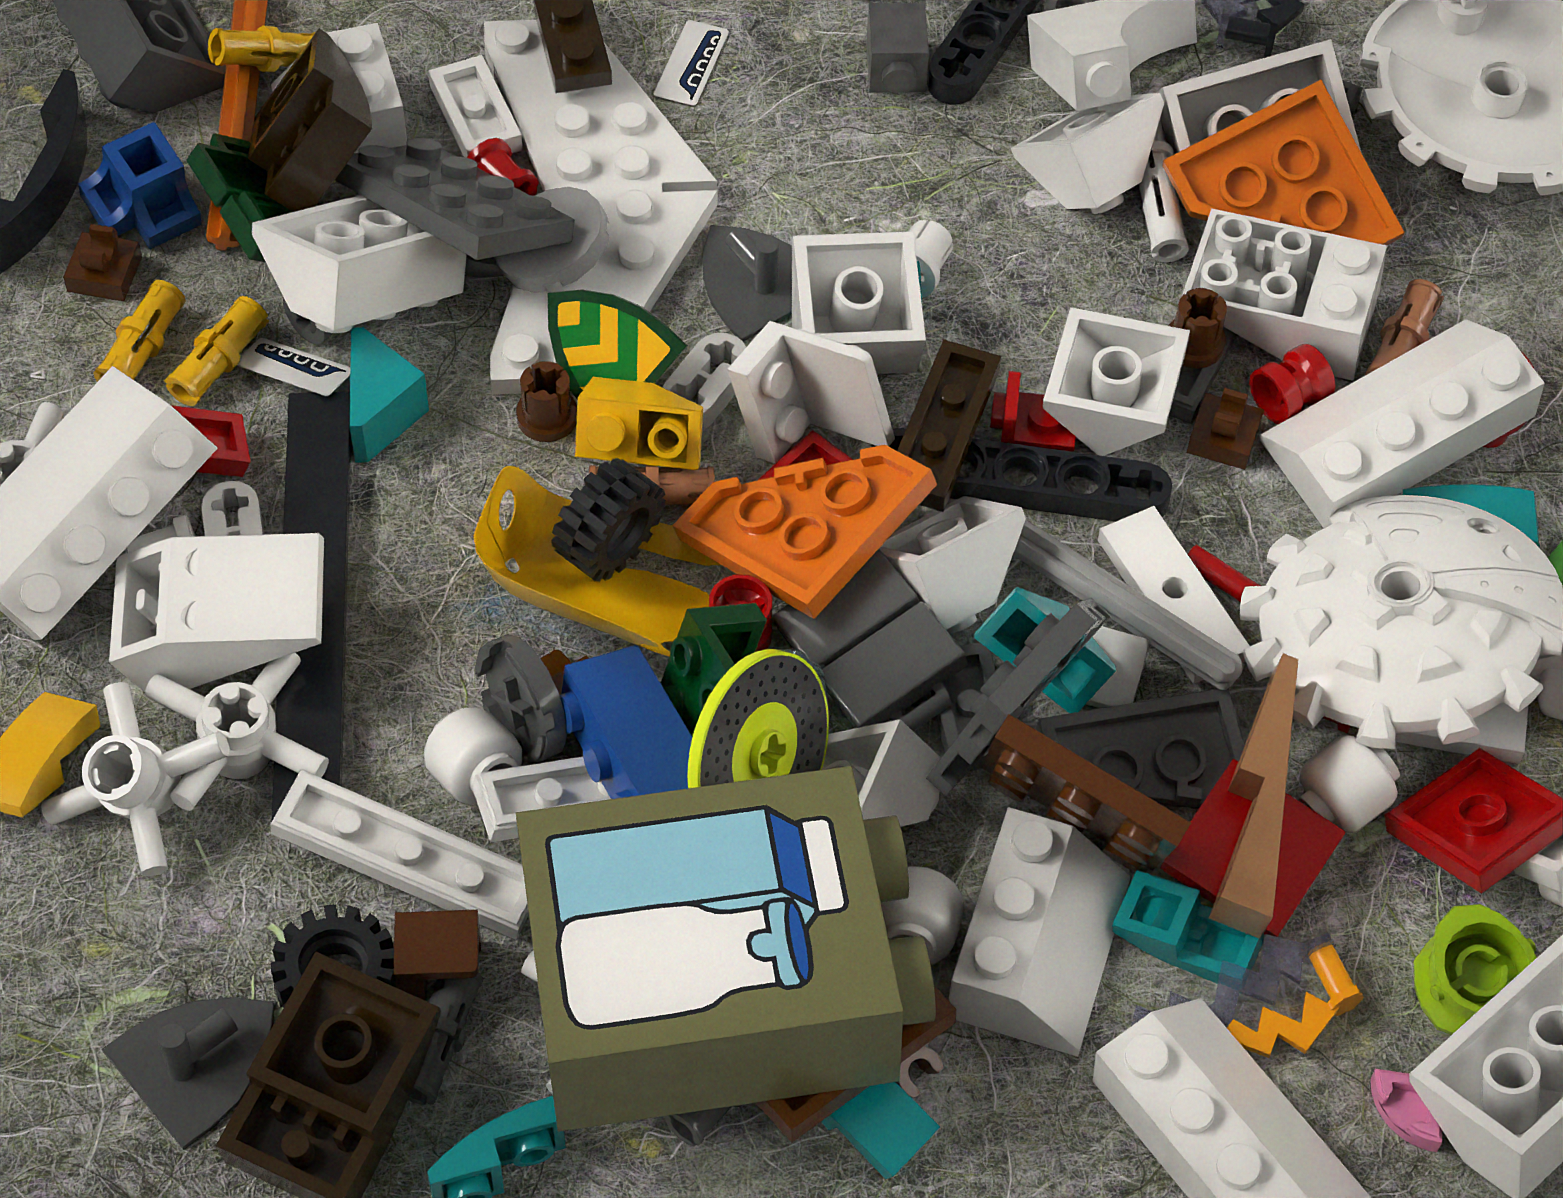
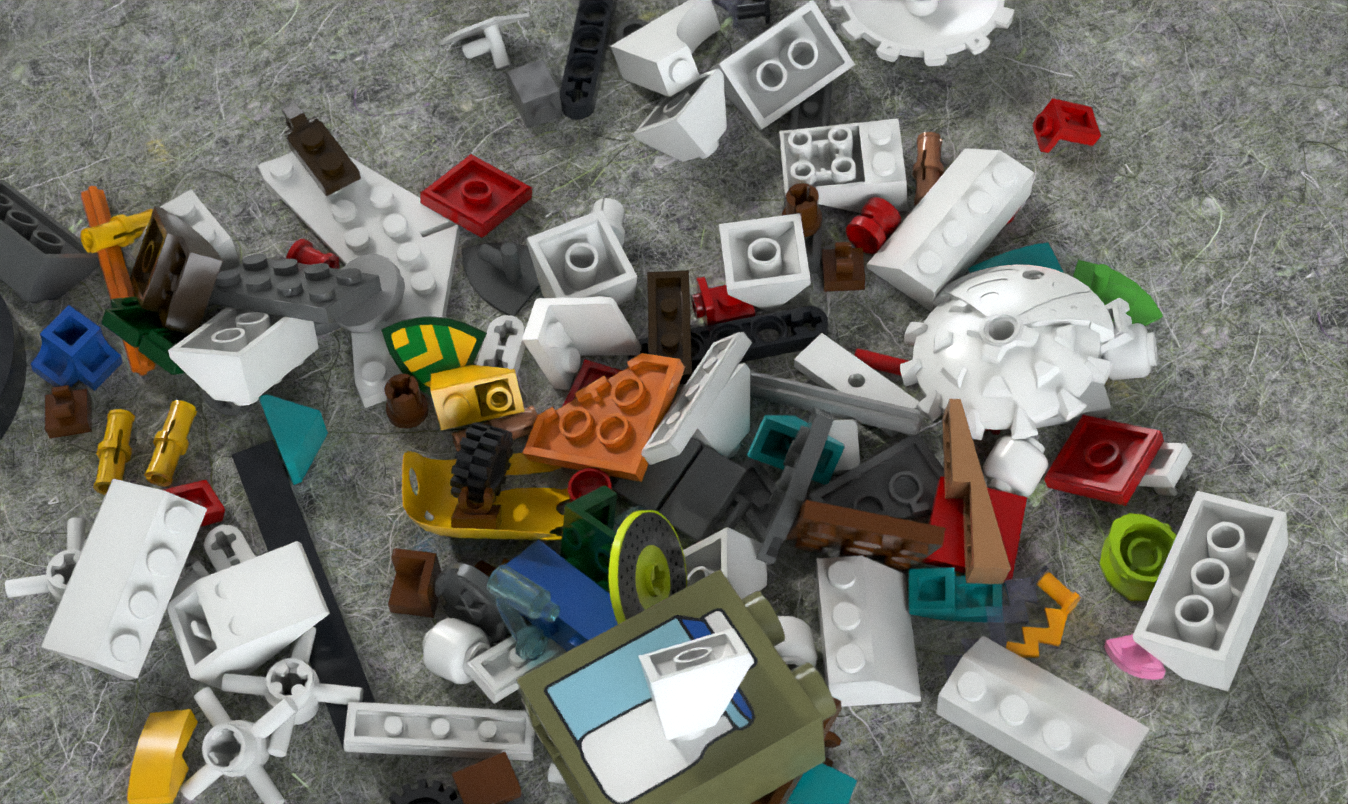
camera: 15 degrees left, 0 degrees up
white sticker [237,338,350,396] -> none
white plate [428,55,523,158] -> none
white sticker [654,20,729,106] -> none
white pin [1139,116,1189,263] -> none
orange plate [1162,79,1405,245] -> none
none -> reddish brown panel [388,548,442,618]
none -> red tile [420,154,532,238]
none -> reddish brown tile [451,487,501,530]
none -> clear light blue plant [487,564,560,661]
none -> white slope [639,628,752,741]
none -> white tile [641,332,752,465]

